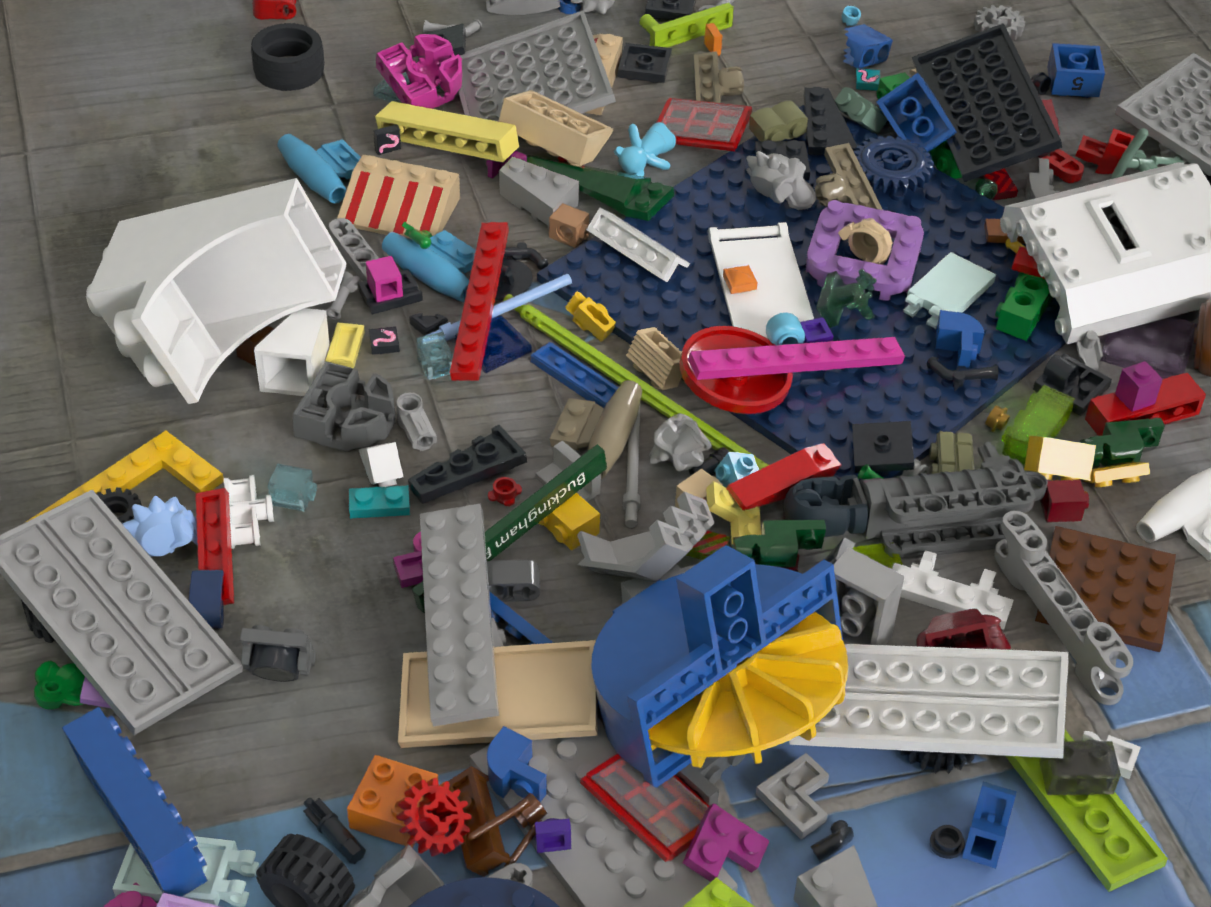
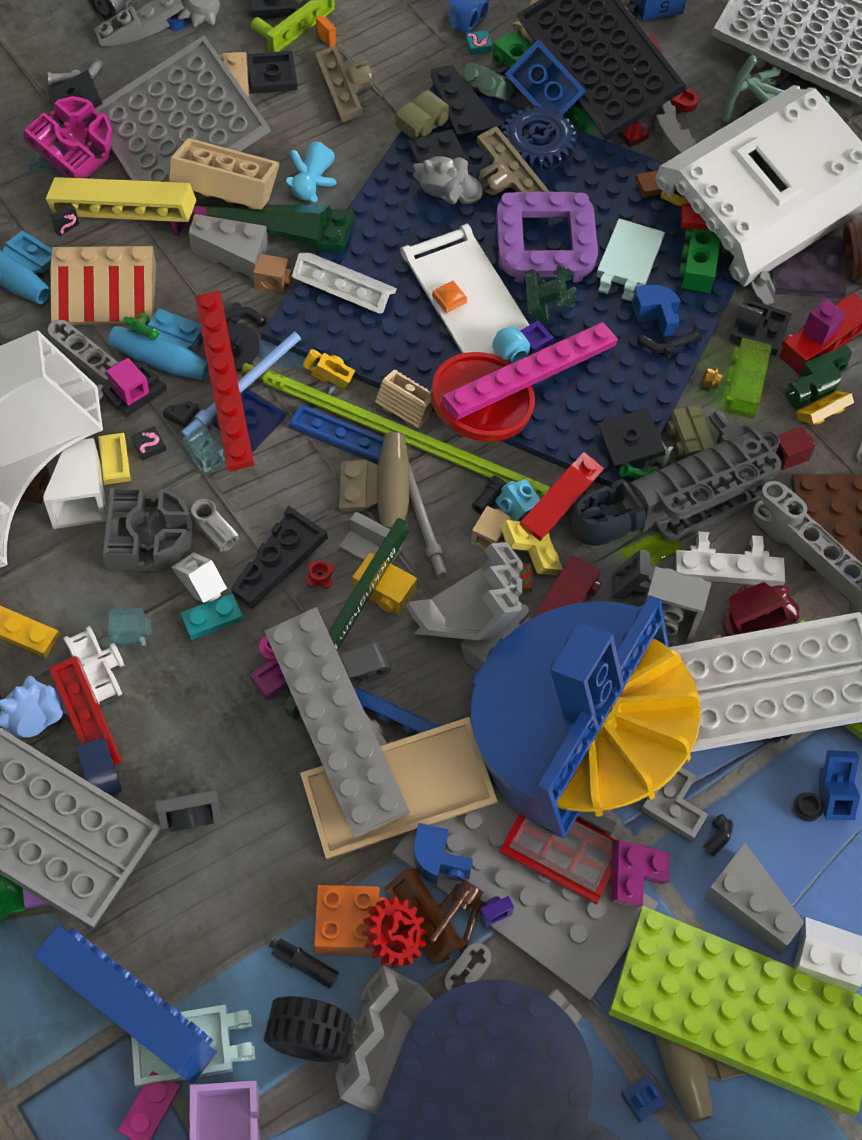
camera: 20 degrees left, 15 degrees up
light grey head [649,413,712,471] -> none
clear piece [656,98,752,151] -> none
dark green plate [732,520,826,567] -> none
tan helmet [838,218,893,265] -> none
clear green hinge [975,178,997,200] -> none
piece [1024,436,1096,480] -> none
red brick [1075,128,1135,174] -> none

